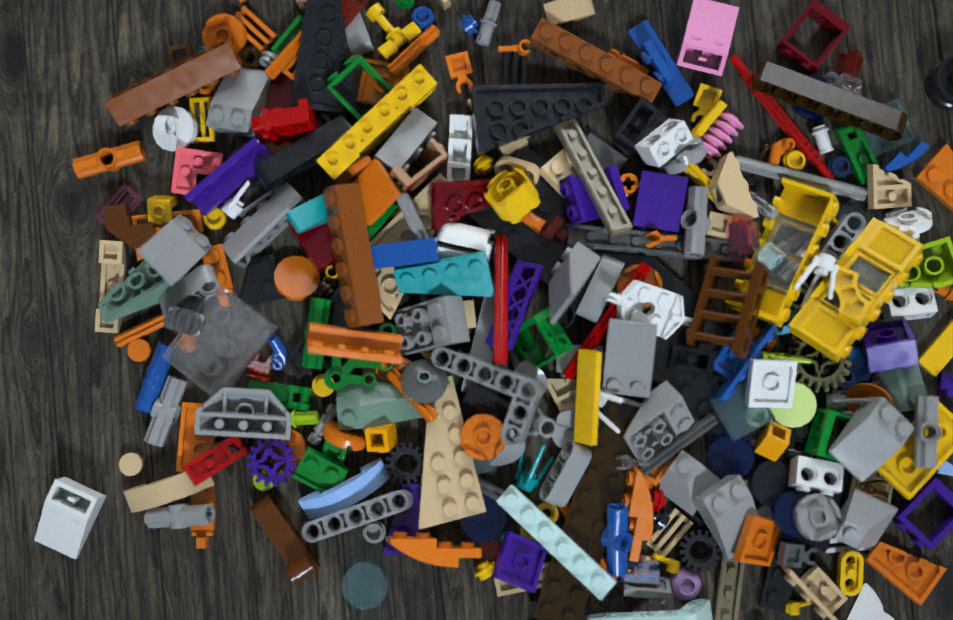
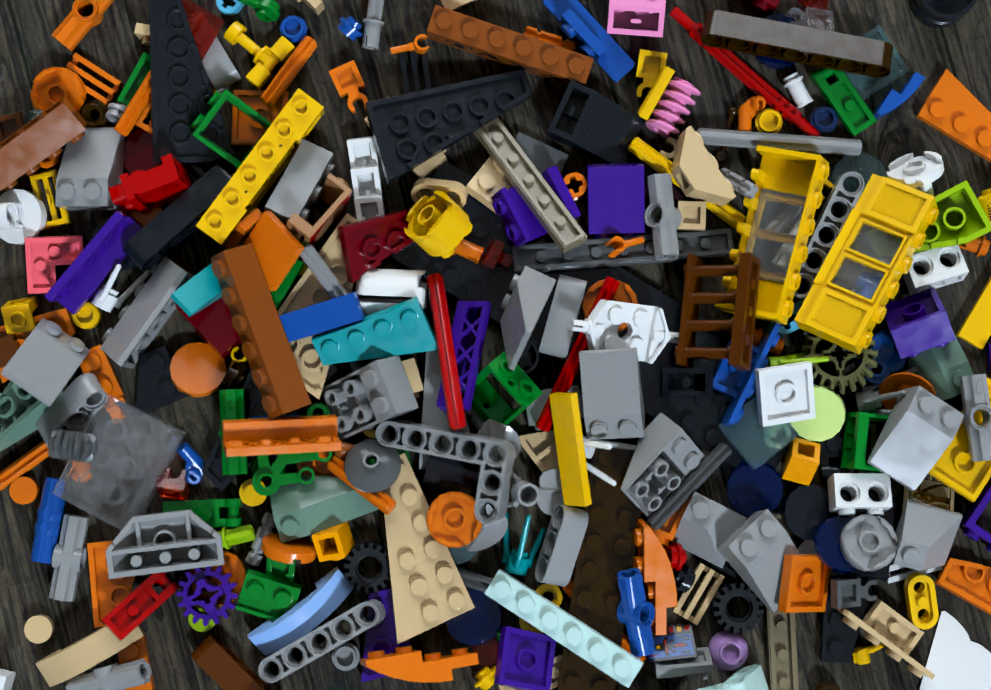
camera: 15 degrees left, 0 degrees up
yellow plate [473,154,495,176] -> none
clear hand [615,455,649,470] -> none
white brick [635,119,694,167] -> none
yellow hand [652,553,681,574] -> none
light grey plate [662,137,707,174] -> none
clear pink brick [728,221,760,256] -> none
clear light blue tile [753,241,787,273] -> none
white plant [794,253,839,308] -> none
yellow tile [826,265,871,326] -> none
tan wing [867,164,912,209] -> none

